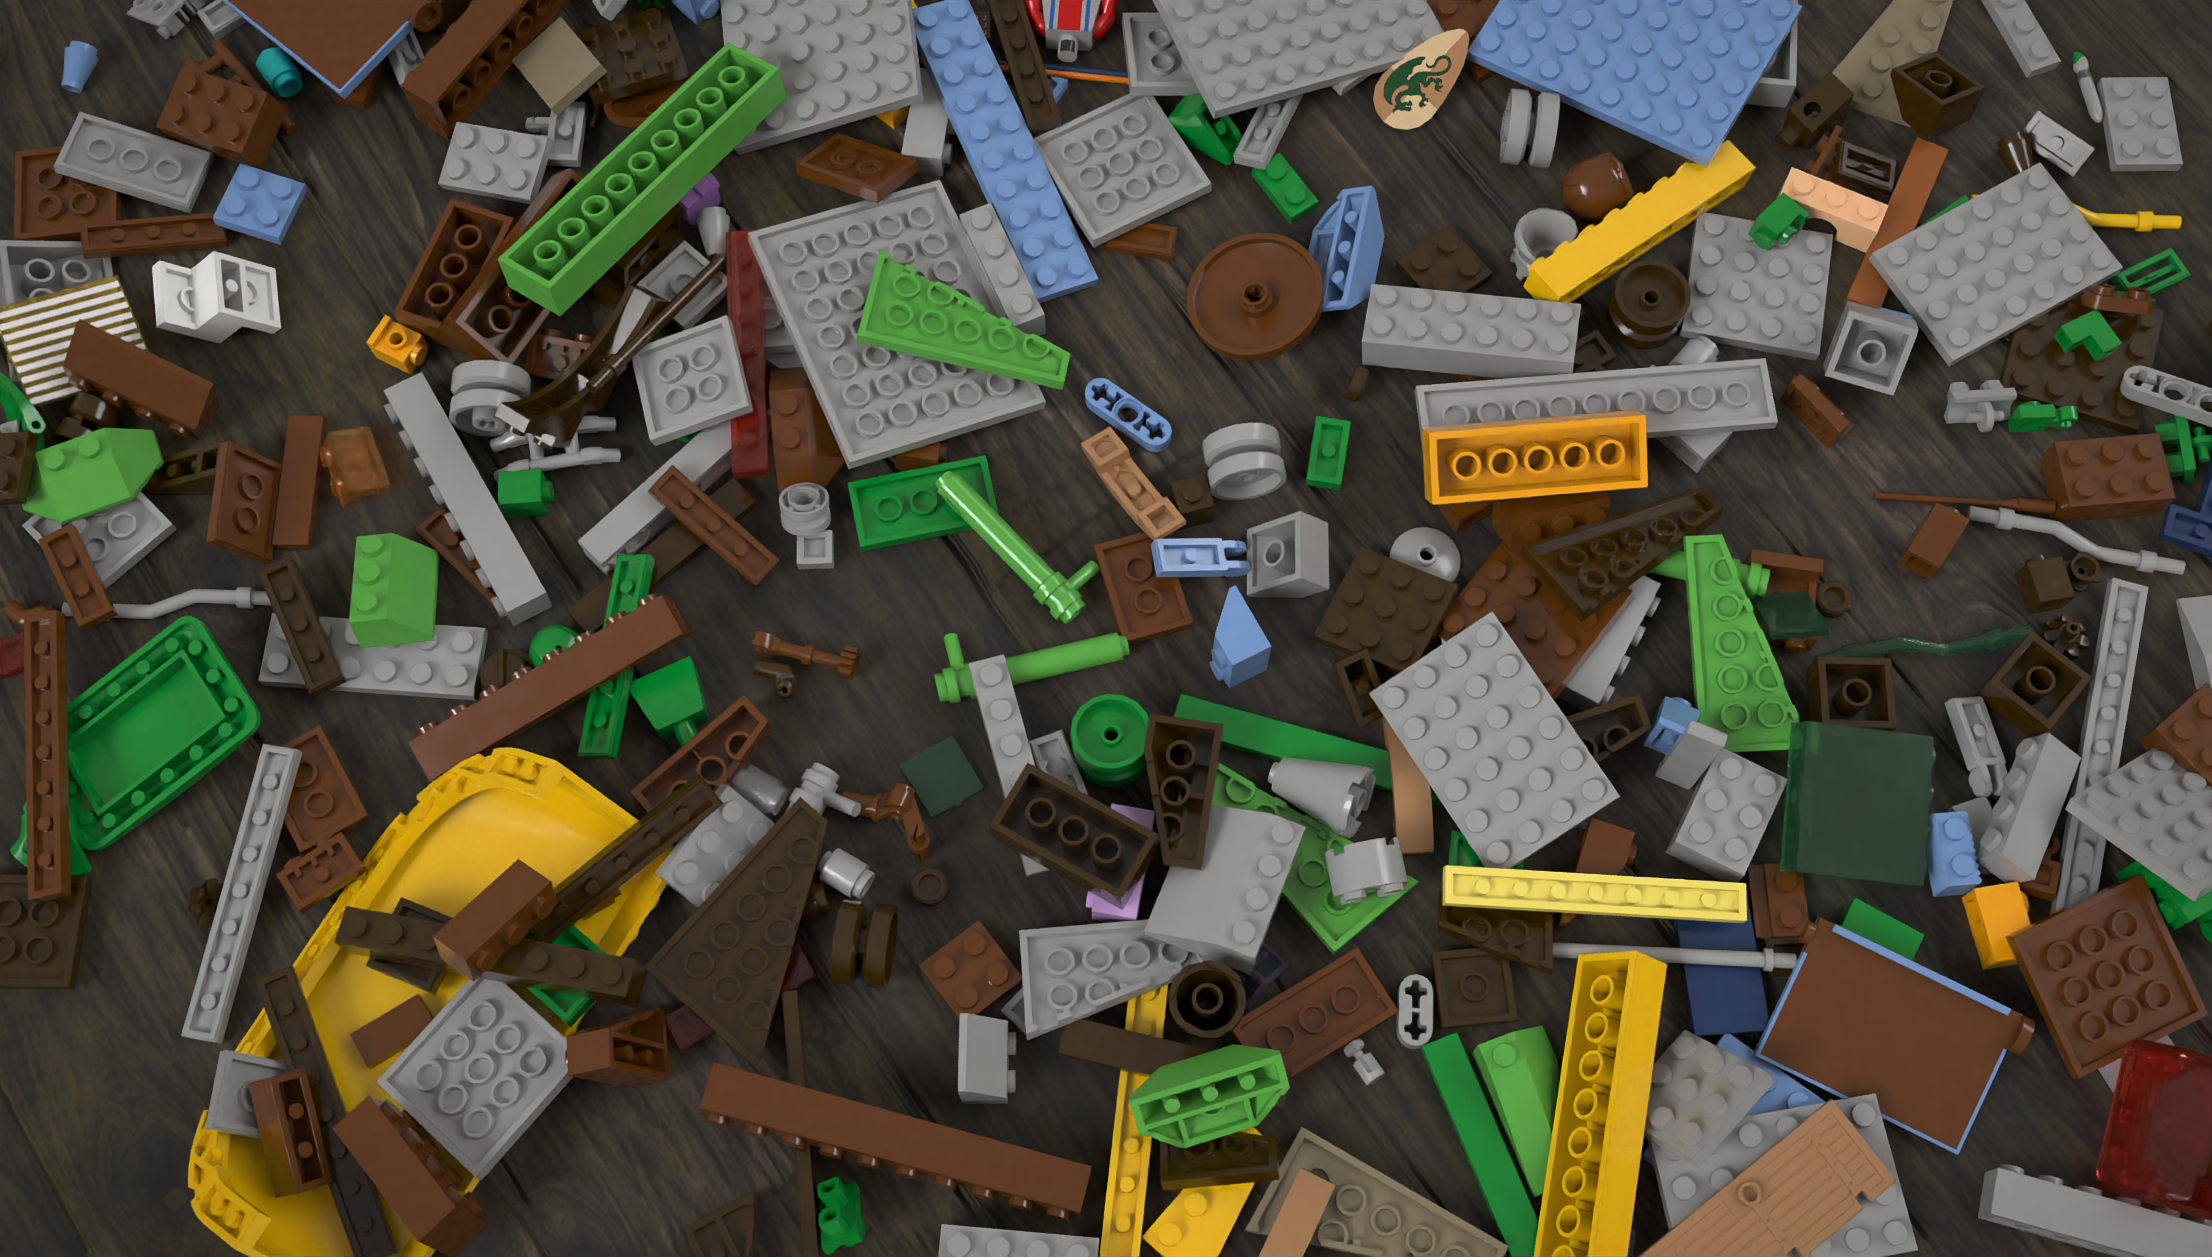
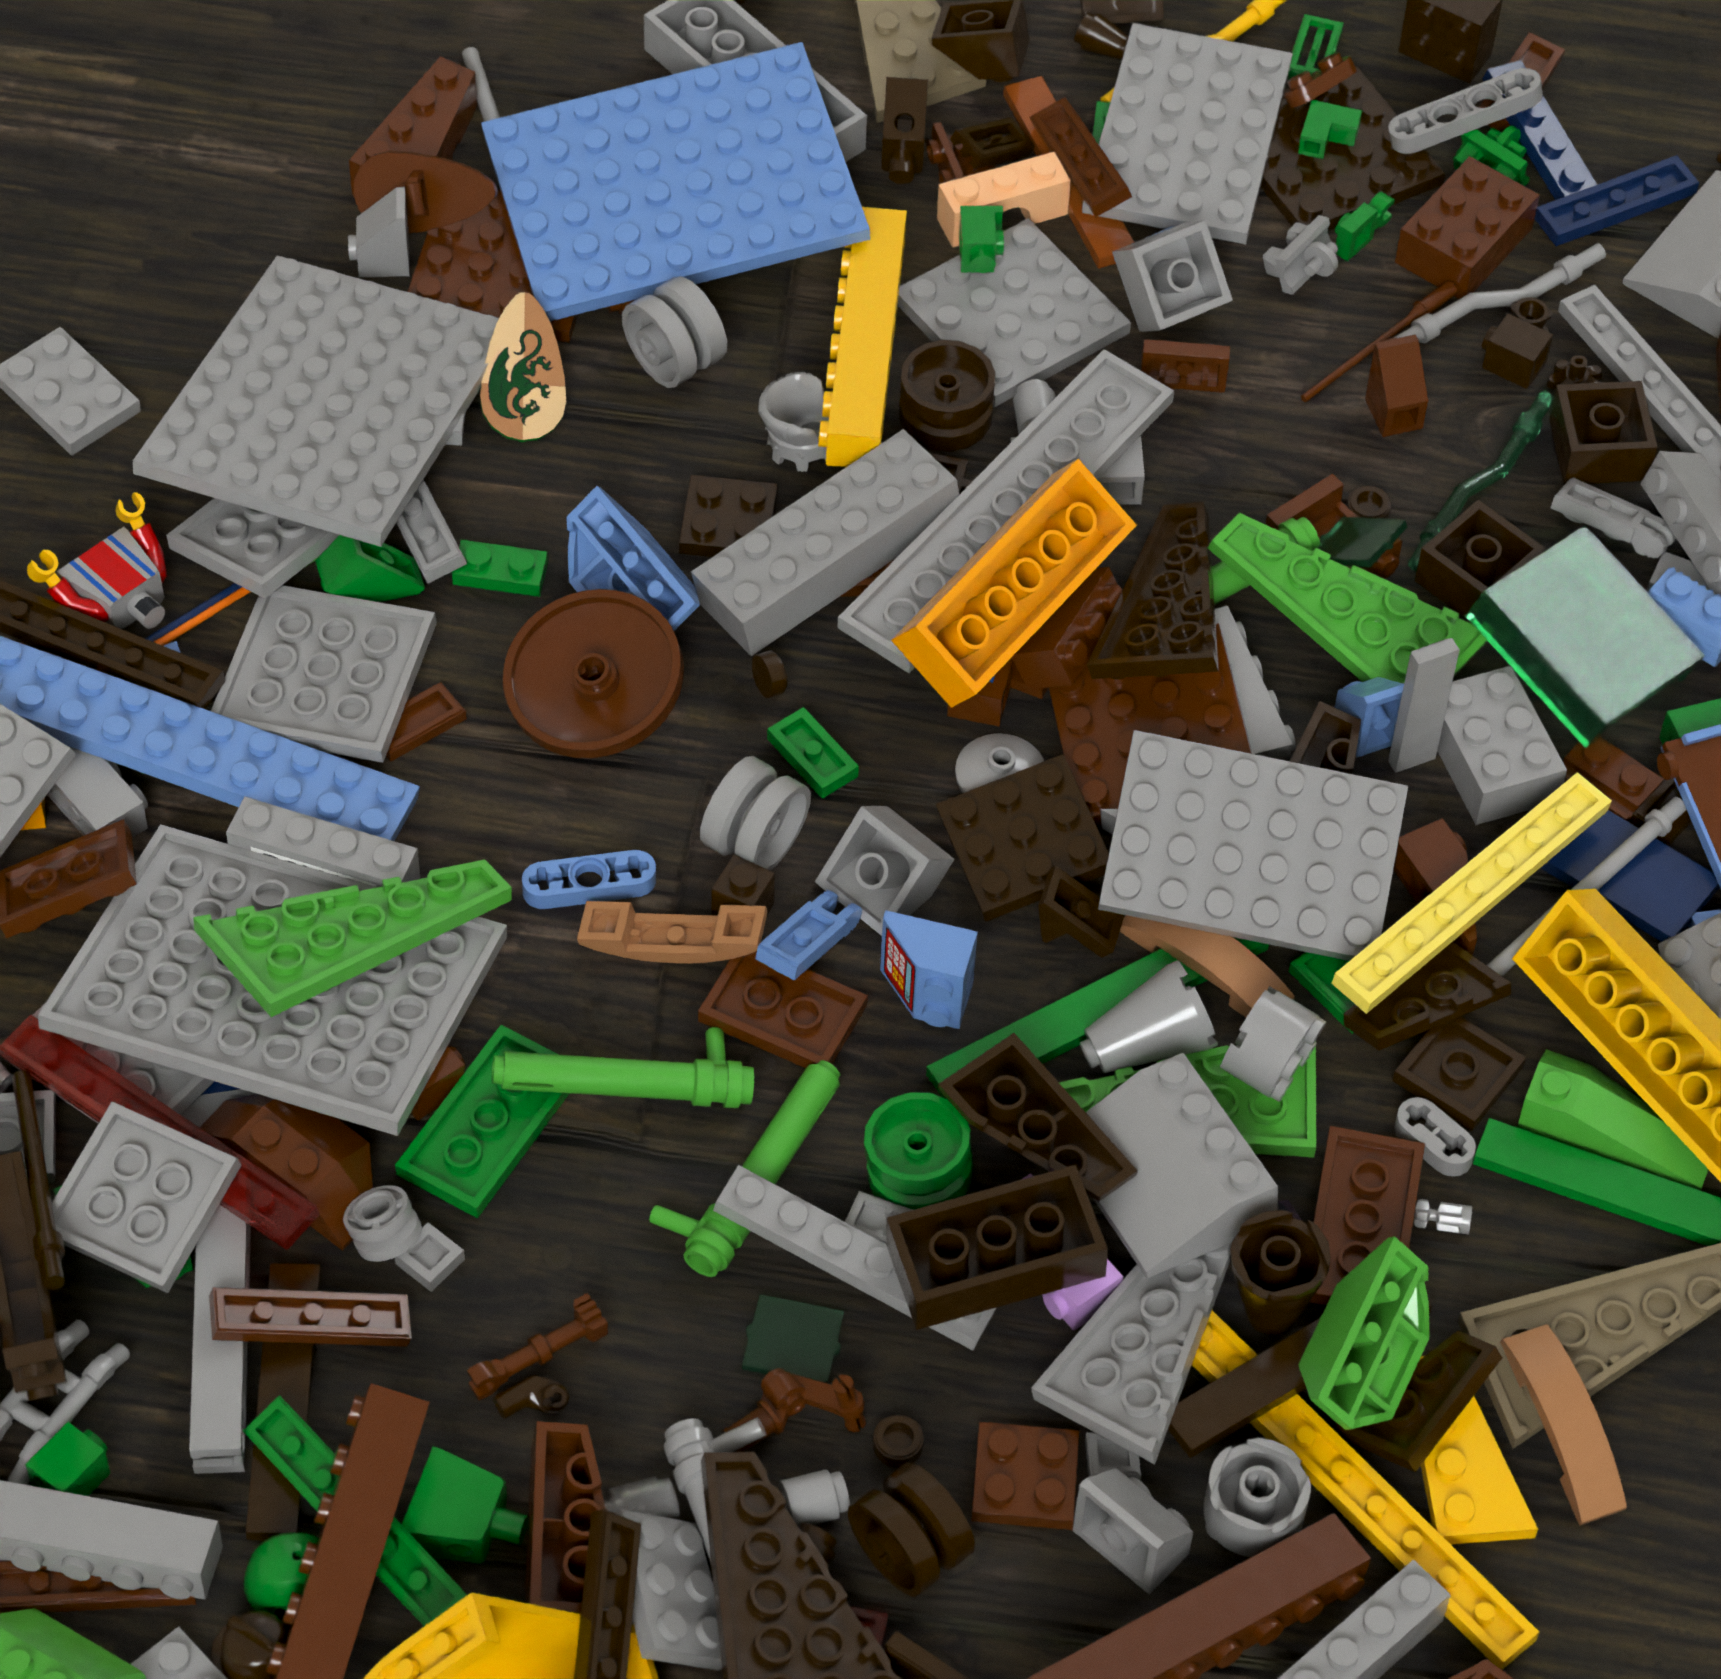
camera: 50 degrees left, 15 degrees down
reddish brown hair [1561,152,1633,221] -> none
none -> reddish brown tile [1029,97,1132,217]
none -> light grey brick [1203,1438,1311,1557]

